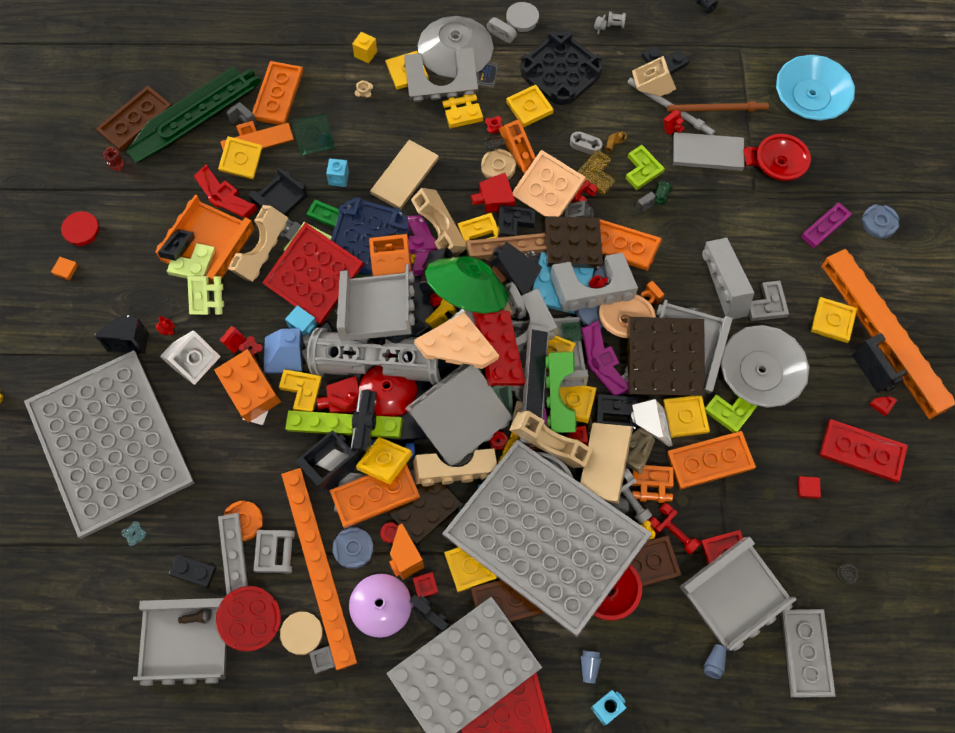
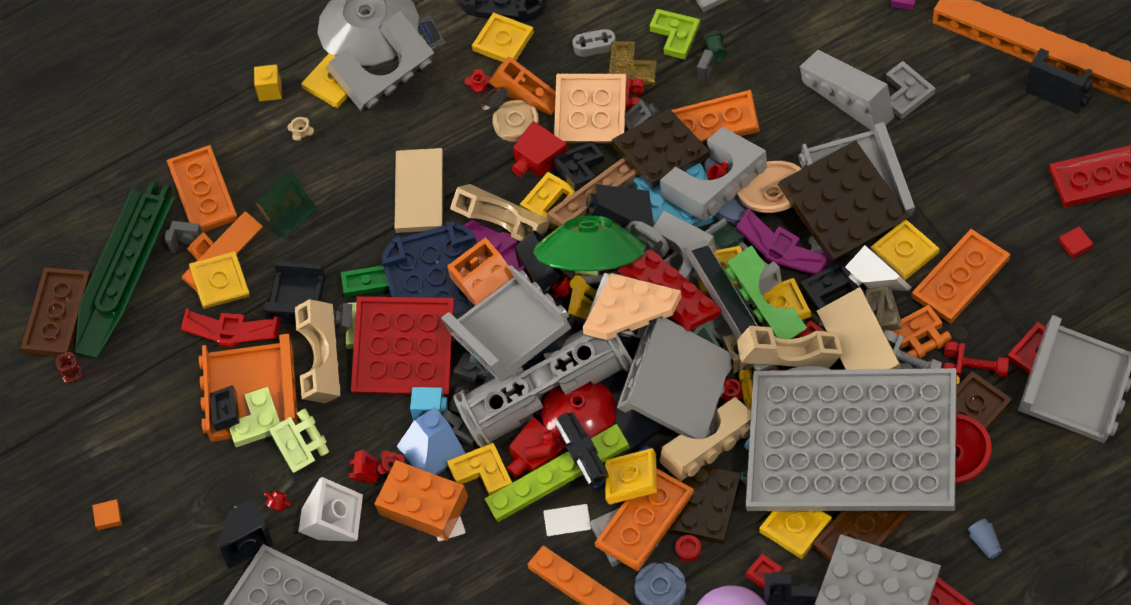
camera: 25 degrees left, 10 degrees down
red tile [61,211,100,246] -> none
black window [296,430,360,495] -> none
medium azure brick [326,158,349,187] -> none
orange slope [389,524,424,580] -> none
yellow plate [442,94,483,129] -> none
medium azure brick [590,690,626,726] -> none
pearl gold arm [604,132,627,153] -> none
orange tile [641,281,664,306] -> none
sand blue cone [703,644,727,679] -> none
lime plate [705,395,758,433] -> none
light grey dish [721,325,810,408] -> none
yellow plate [811,297,857,343] -> none
red tile [869,397,897,416] -> none

